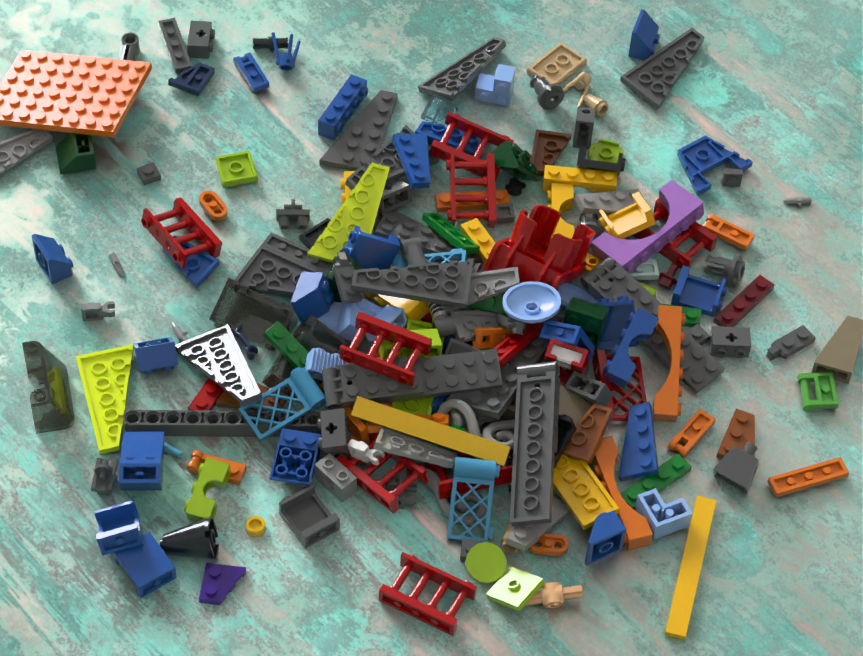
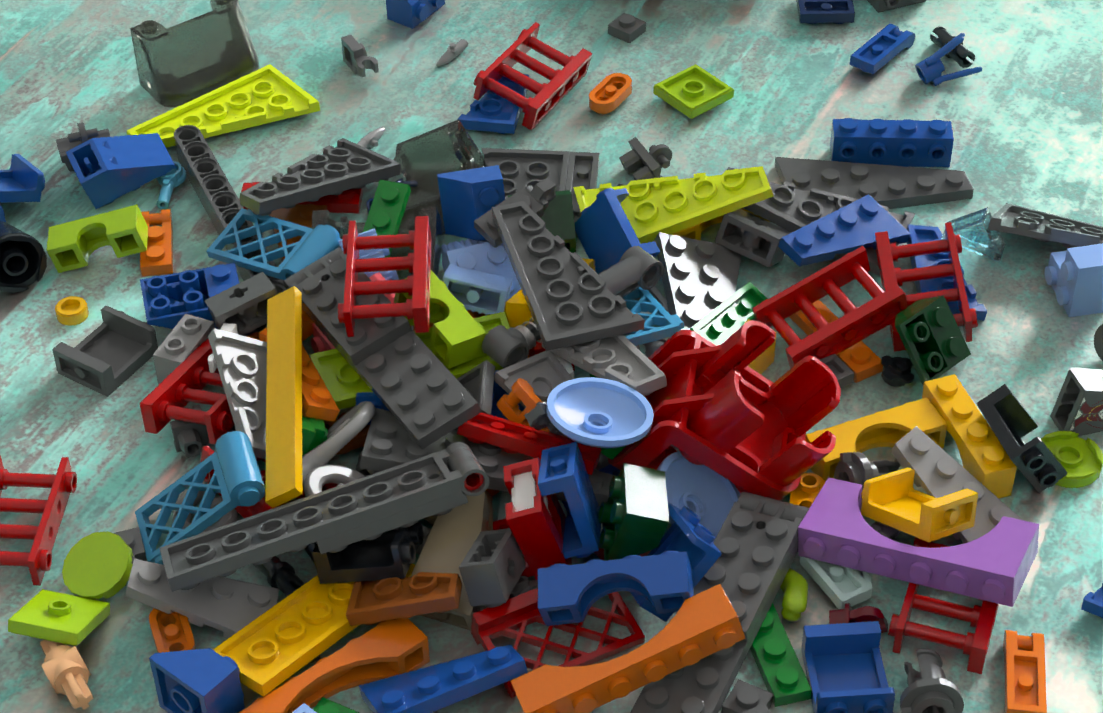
camera: 70 degrees right, 10 degrees down
blue slope [133,337,178,374] -> none
reddish brown wing [531,129,571,176] -> none

